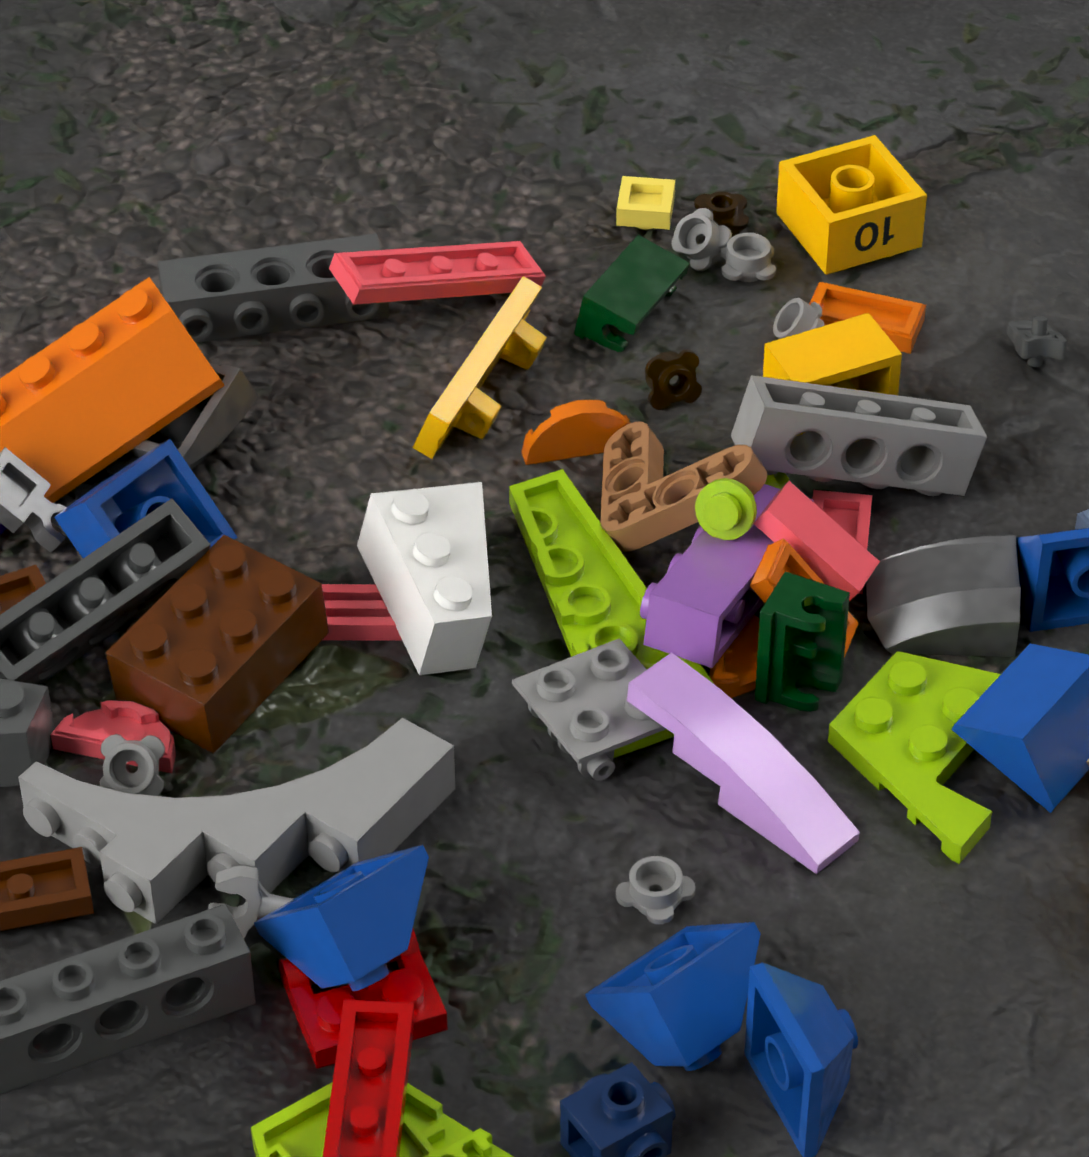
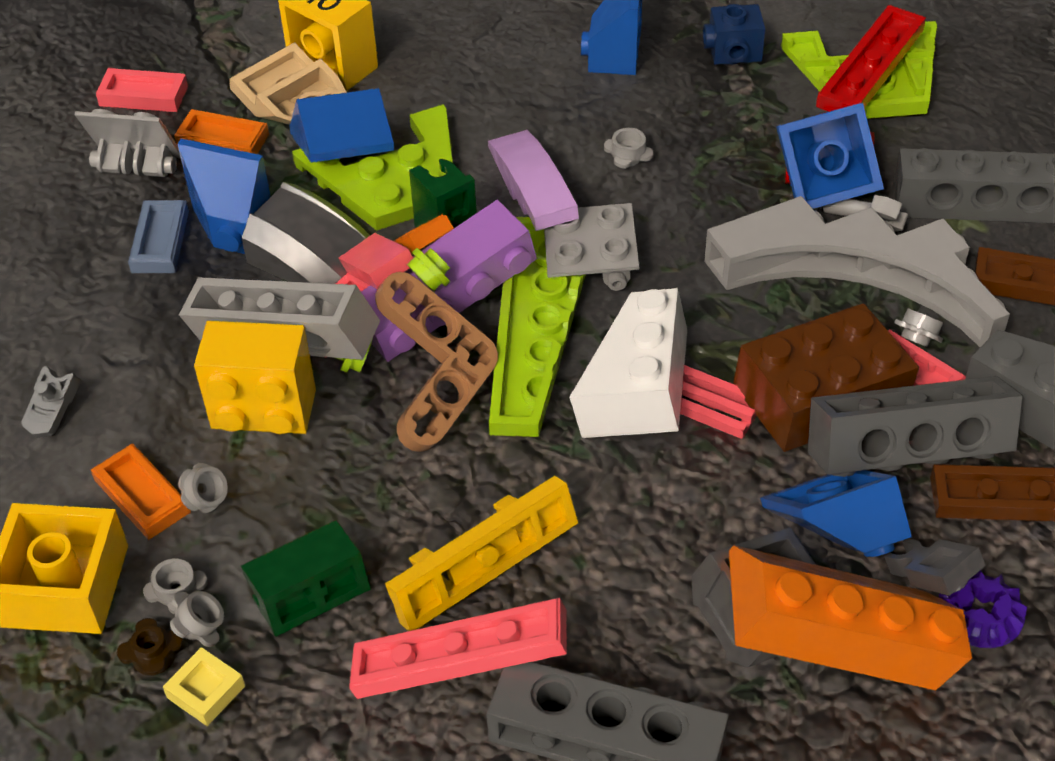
camera: 150 degrees left, 5 degrees up
orange tile [521,400,631,465] -> none
blue slope [584,922,761,1071] -> none
dark brown plate [645,349,702,410] -> none

